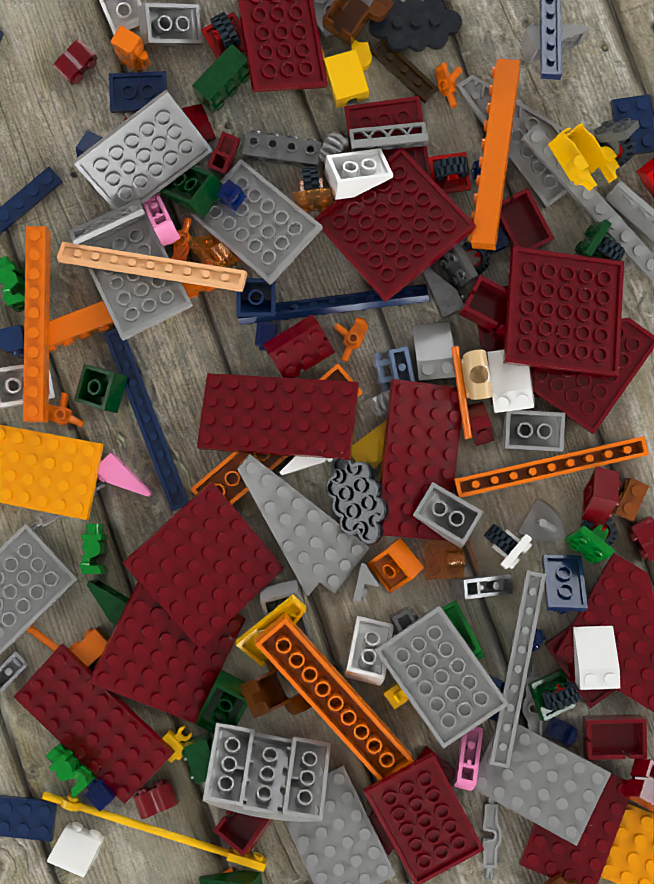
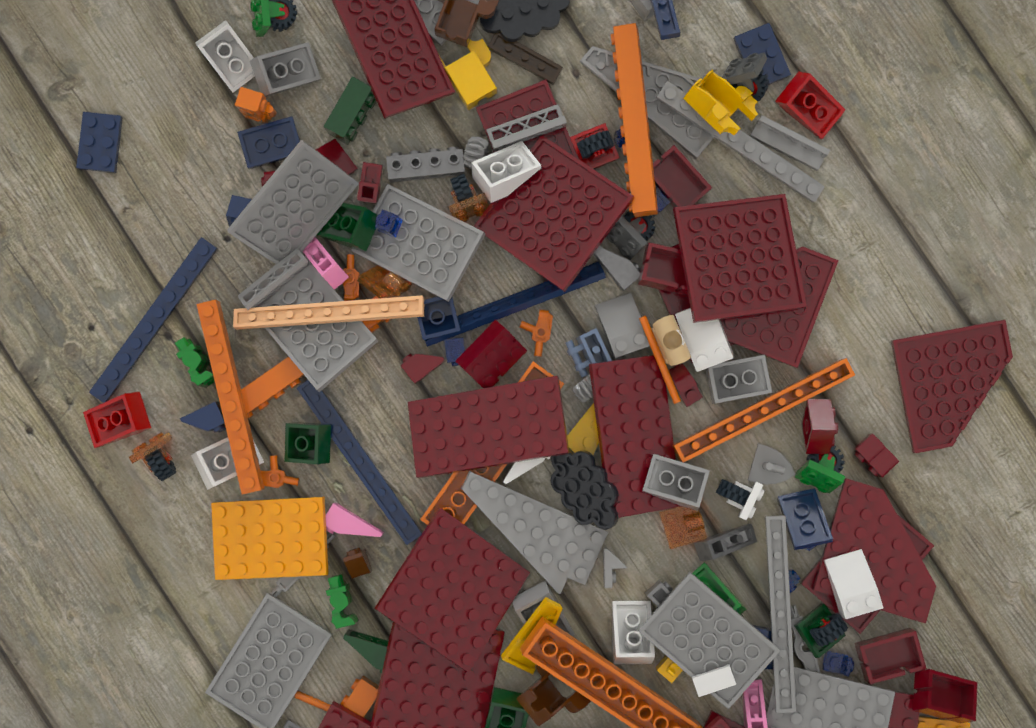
camera: 25 degrees left, 0 degrees up
dark red brick [53,38,98,85] -> none
plate [201,12,245,59] -> none
orange slope [366,538,424,594] -> none
orange piece [435,62,463,109] -> none
dark green plate [574,219,626,261] -> none
dark orange brick [613,478,649,521] -> none
none -> reddish brown slope [343,547,372,579]
none -> dark red slope [400,353,446,384]
none -> white tile [692,665,736,697]

